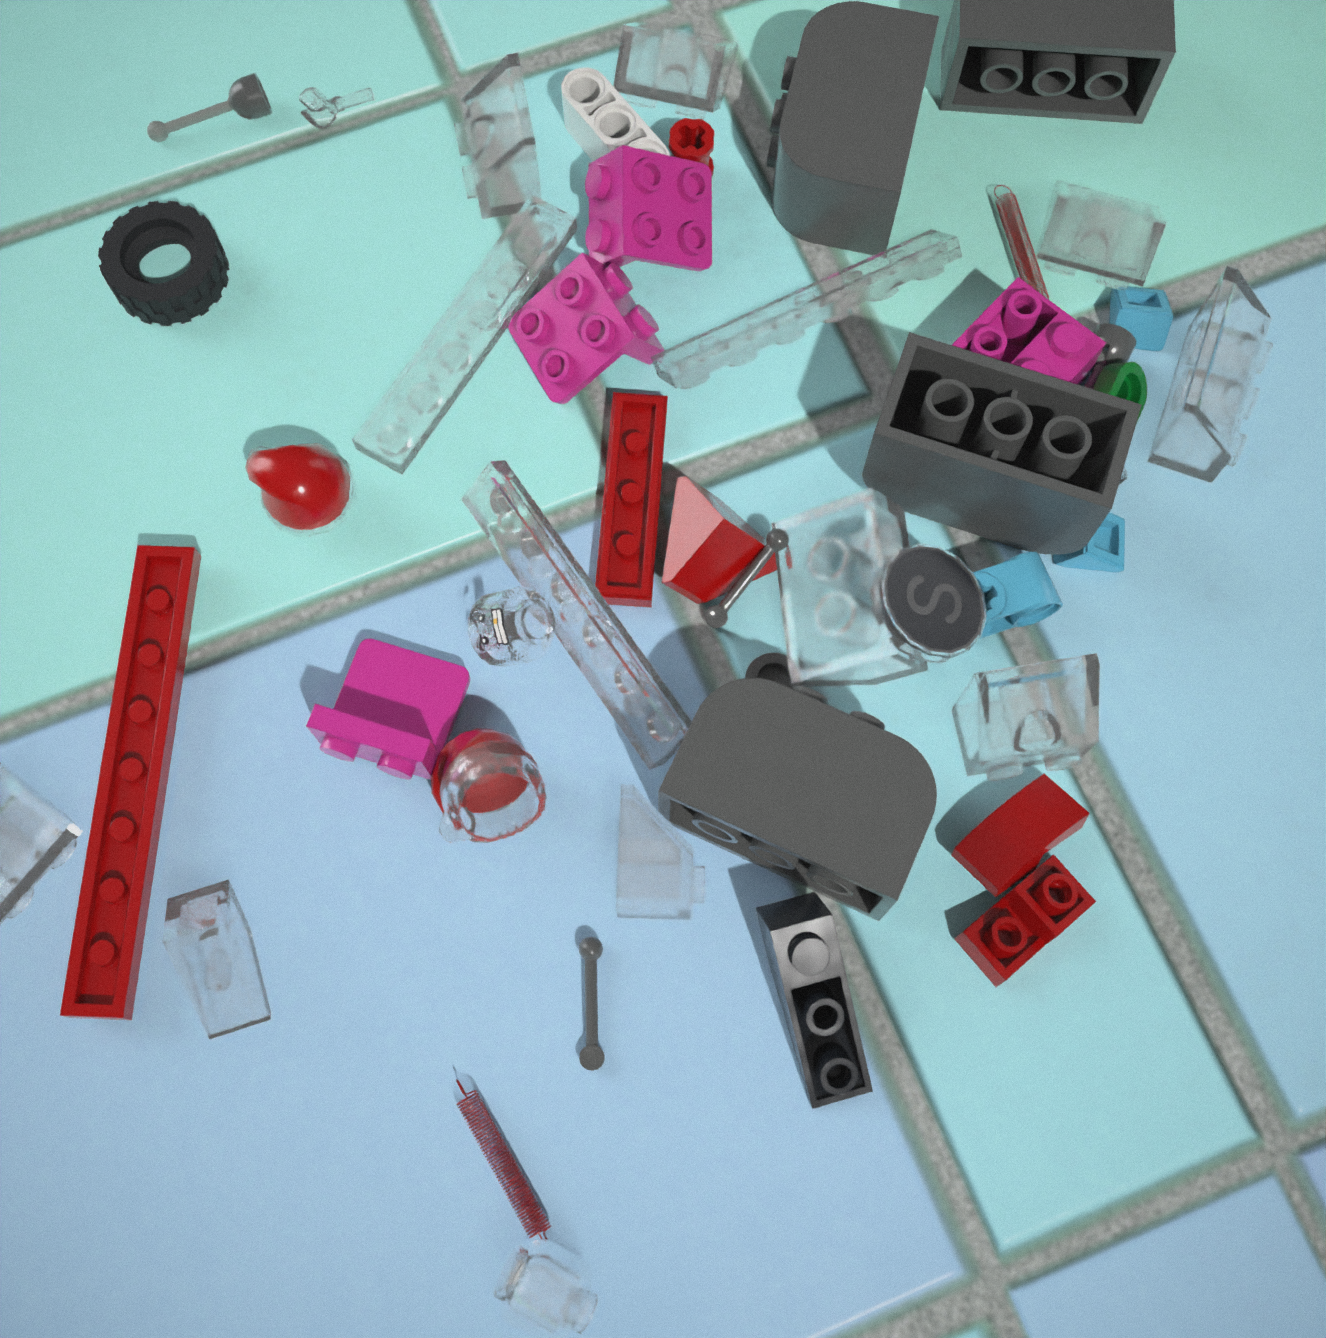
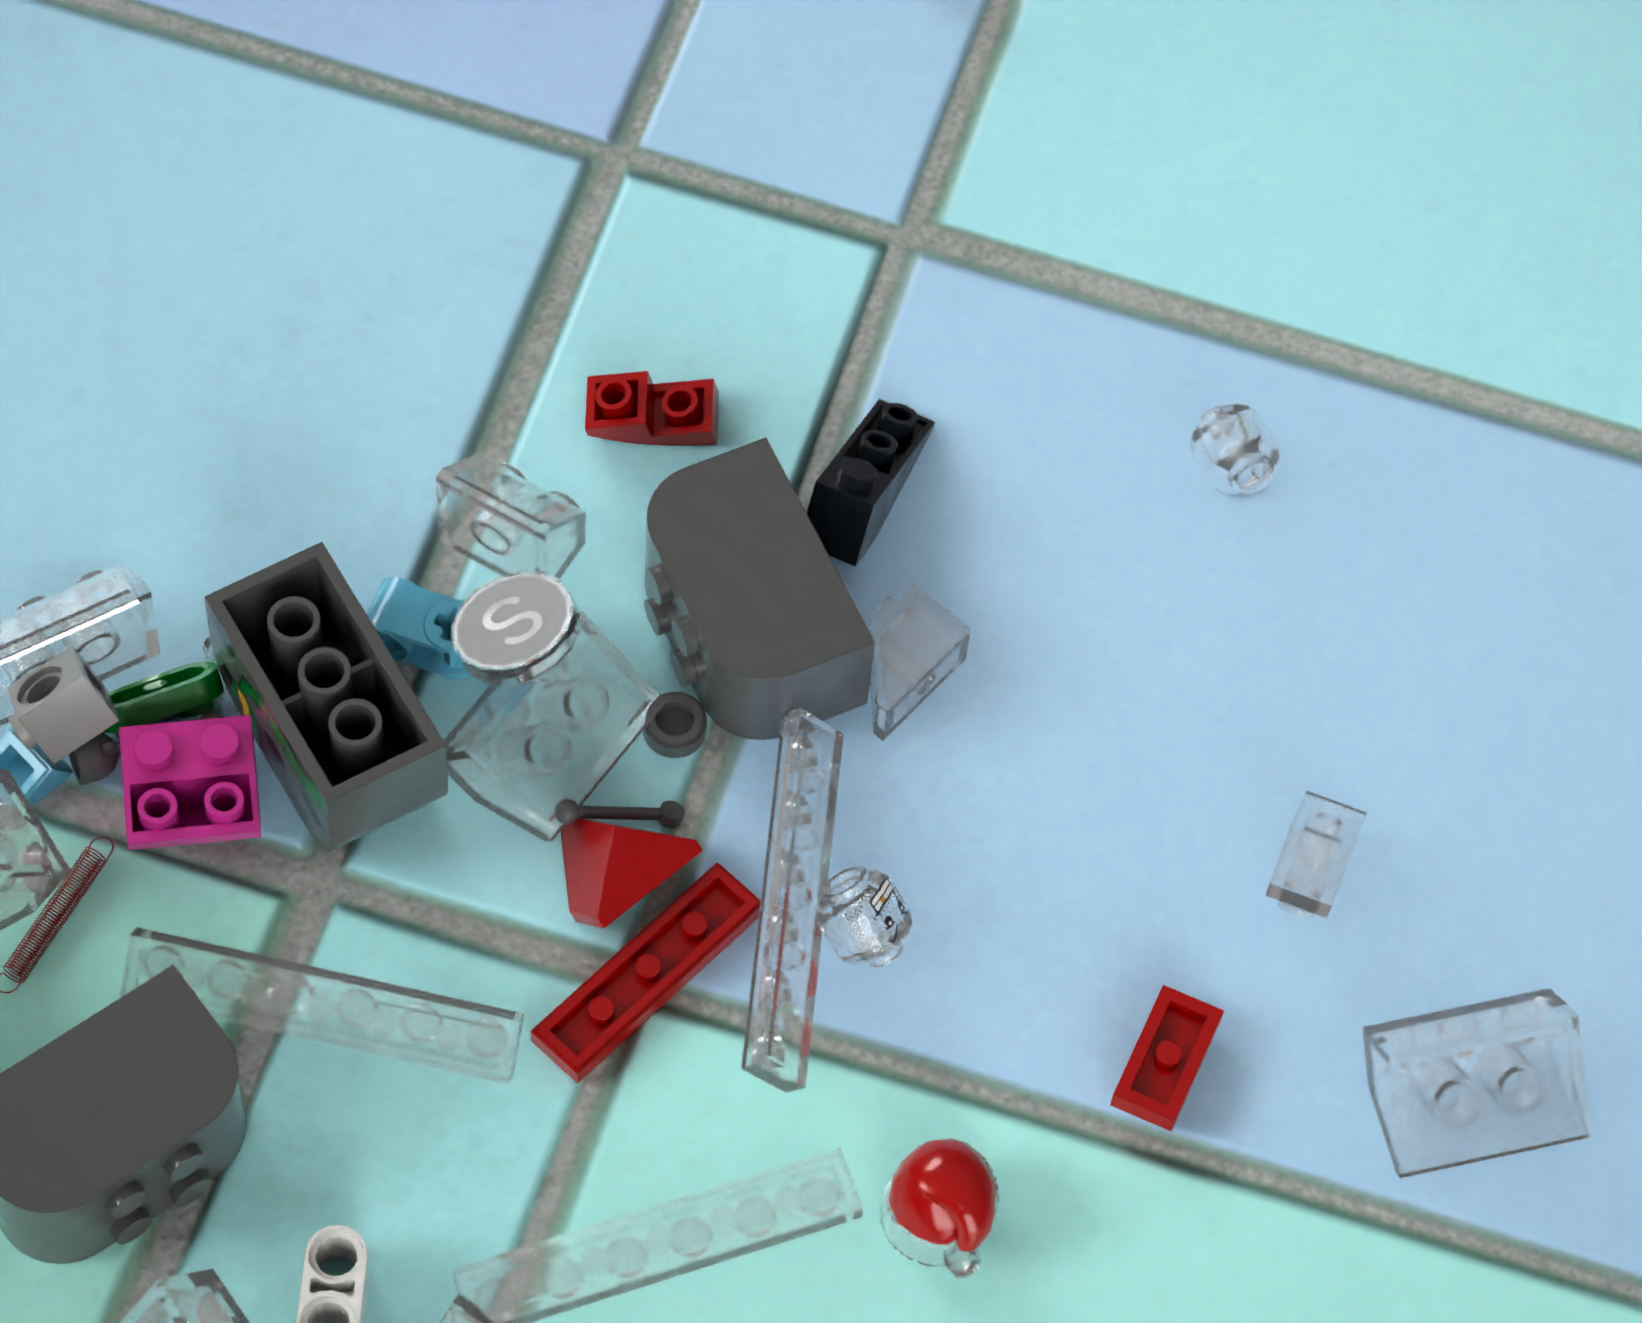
camera: 145 degrees left, 10 degrees down
red plate [60,545,201,1021] -> none
dark pink bracket [306,639,470,780] -> none
clear piece [431,728,547,843] -> none
piece [456,1079,552,1252] -> none
dark pink bracket [508,252,666,404] -> none
dark grey hinge [578,936,605,1071] -> none
dark pink bracket [585,145,712,272] -> none
red bush [669,118,715,176] -> none
red slope [951,773,1090,897] -> none
none -> light grey brick [7,645,120,764]
none -> red plate [1110,985,1224,1132]

